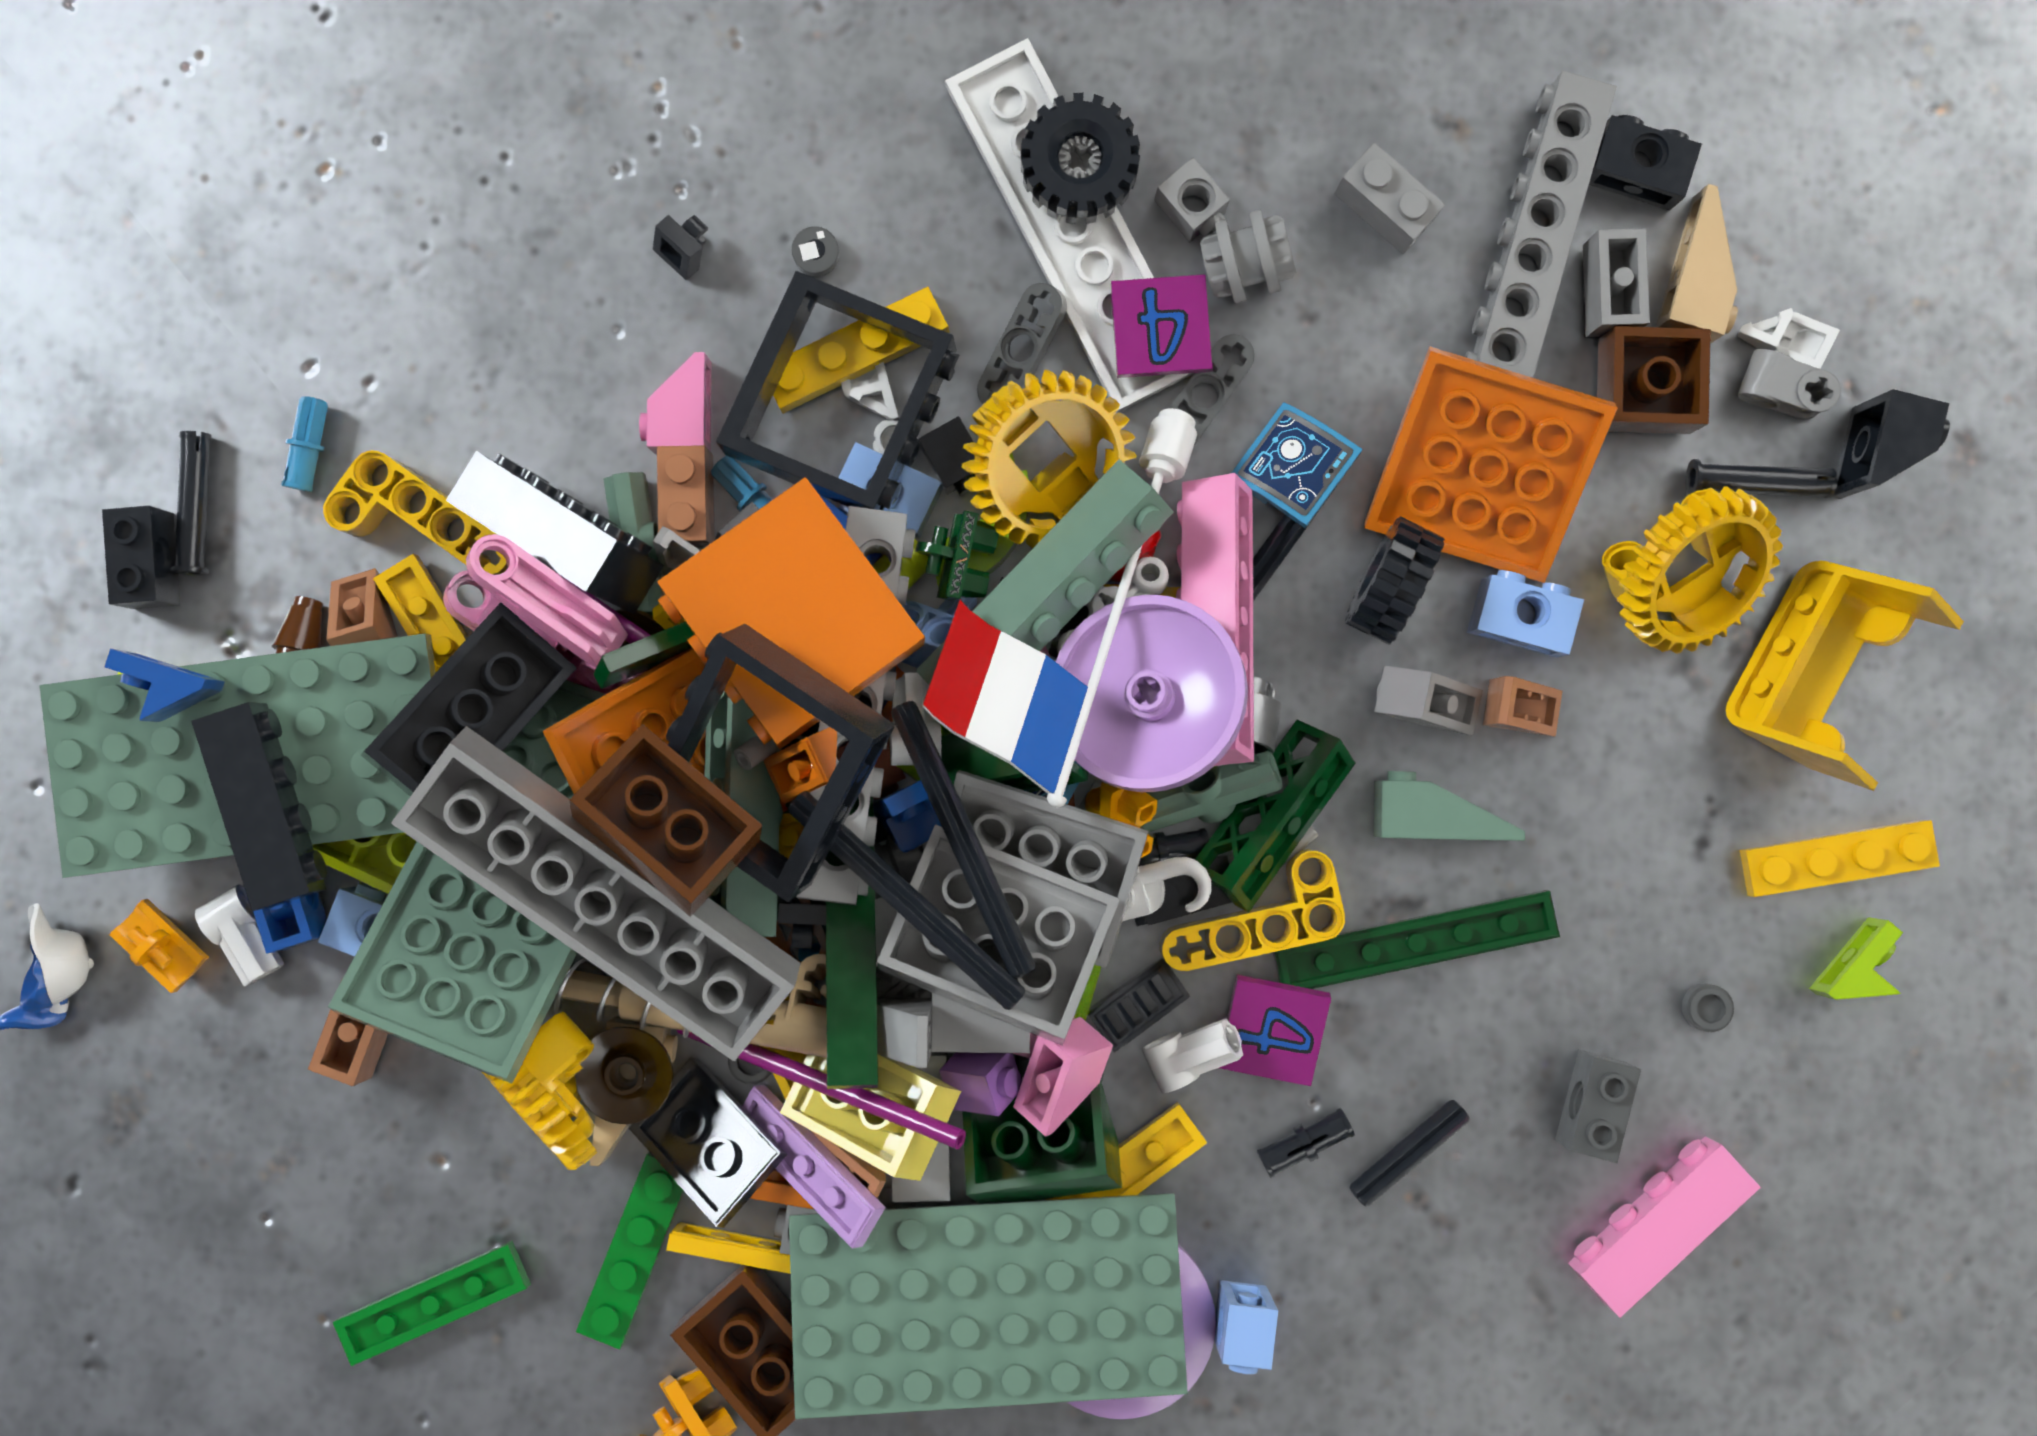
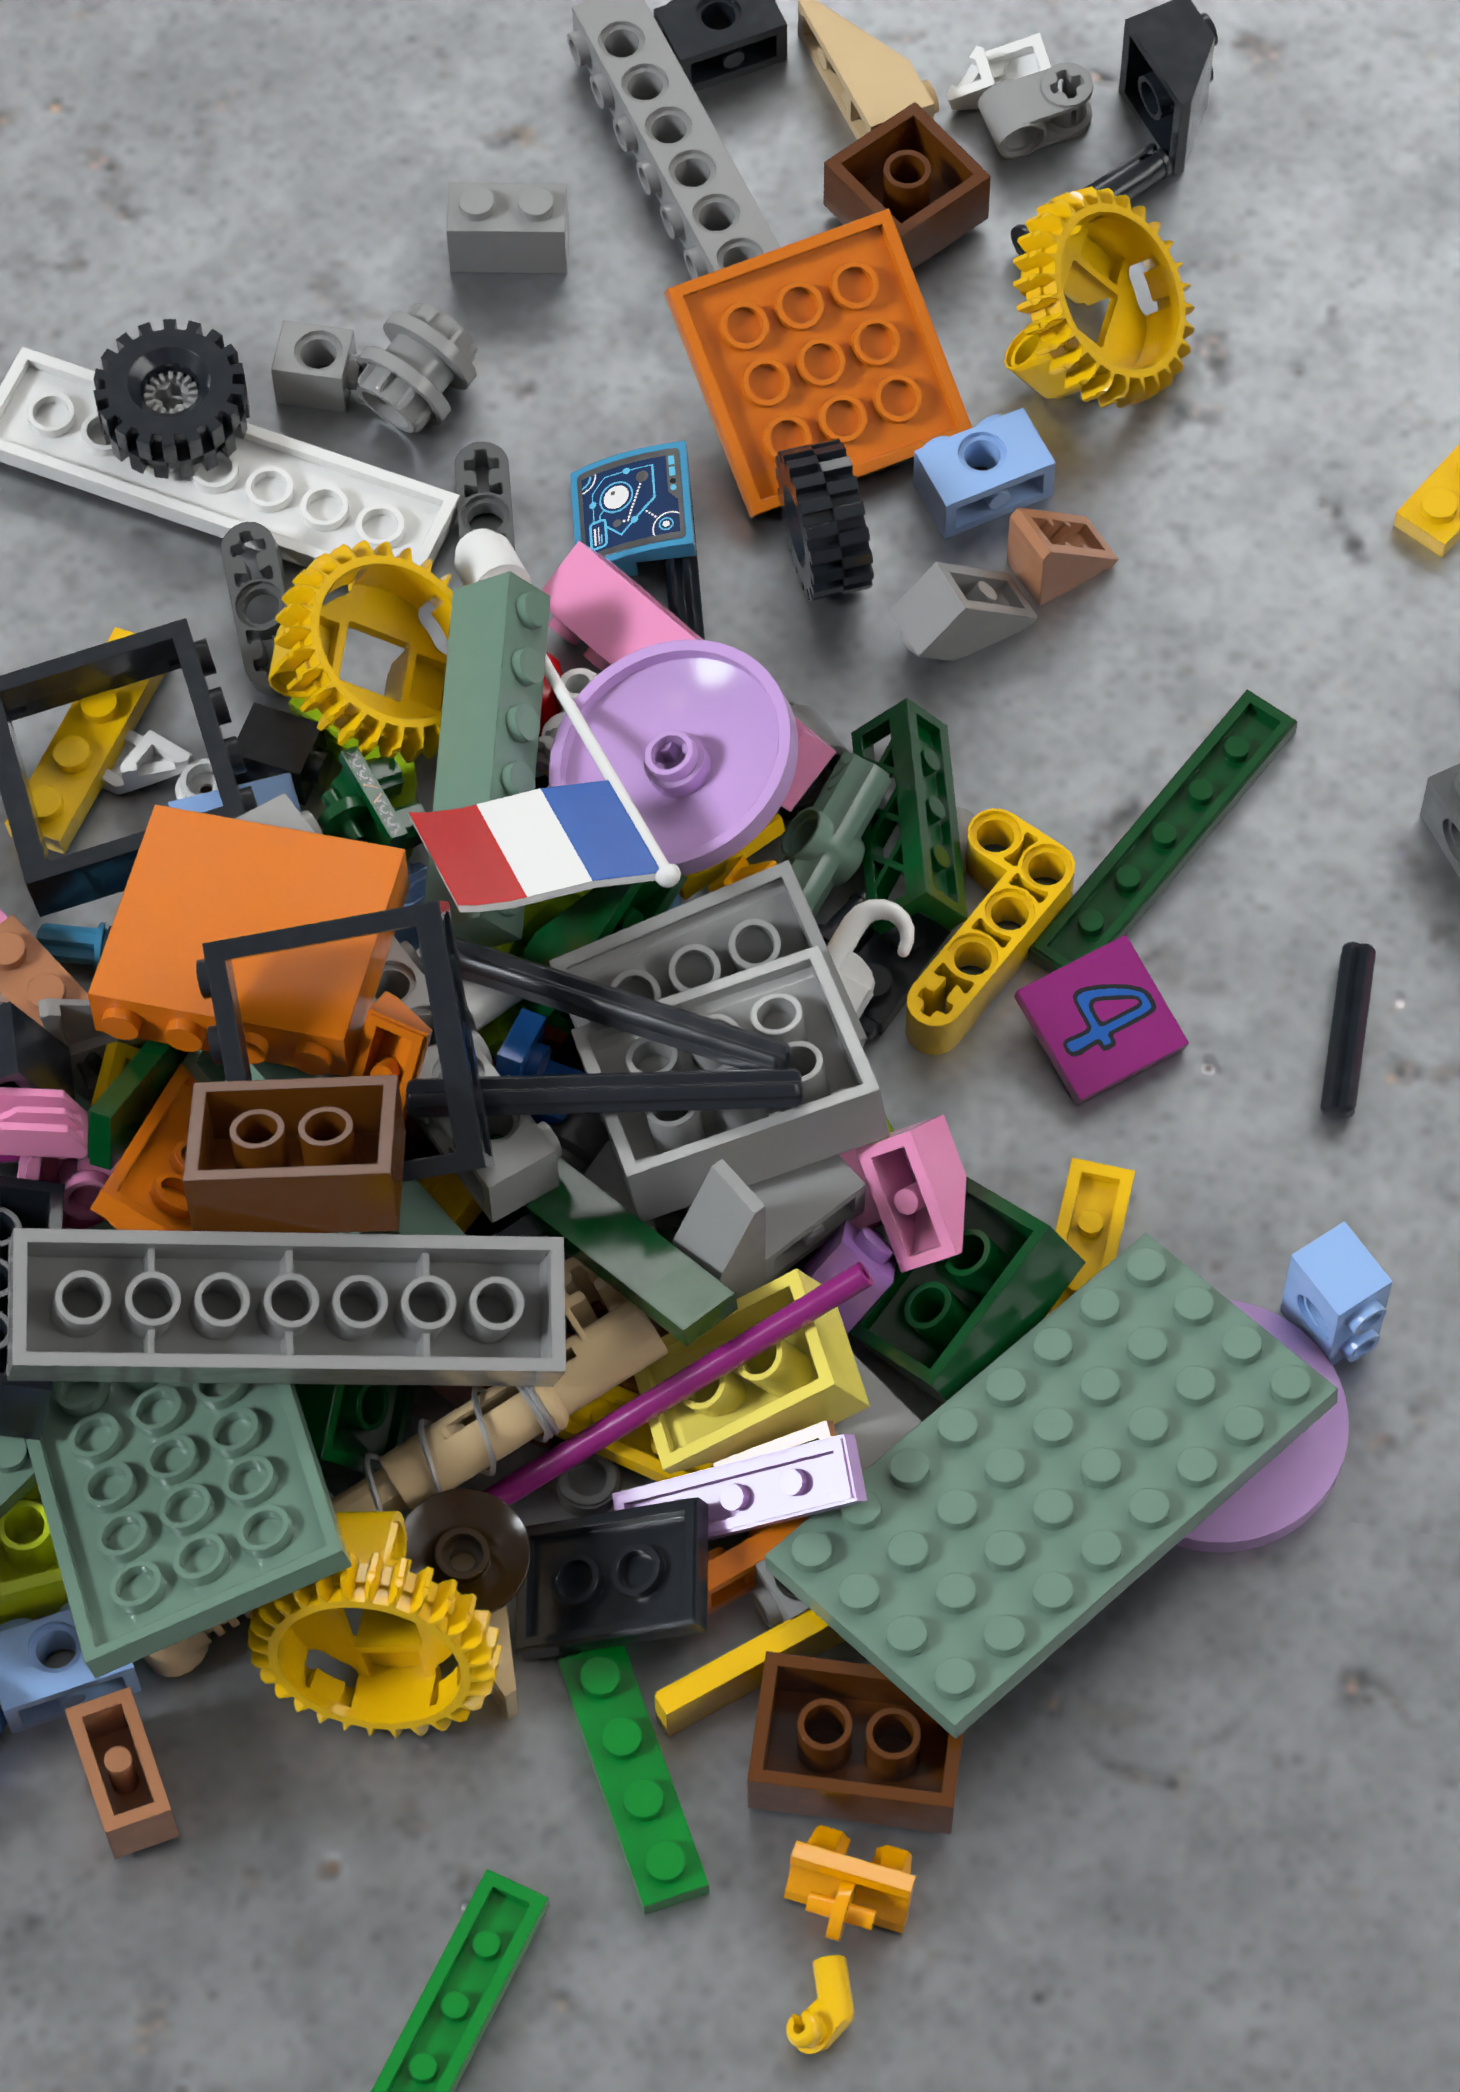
camera: 40 degrees left, 25 degrees down
black slope [1086,958,1191,1053] -> none
magenta tile [1110,274,1212,378] -> none
white piece [1142,1018,1243,1093] -> none
black pin [1257,1108,1355,1178] -> none
sand green slope [1373,771,1525,841] -> none
light grey brick [1583,229,1650,337] -> none
yellow windscreen [1726,560,1964,791] -> none

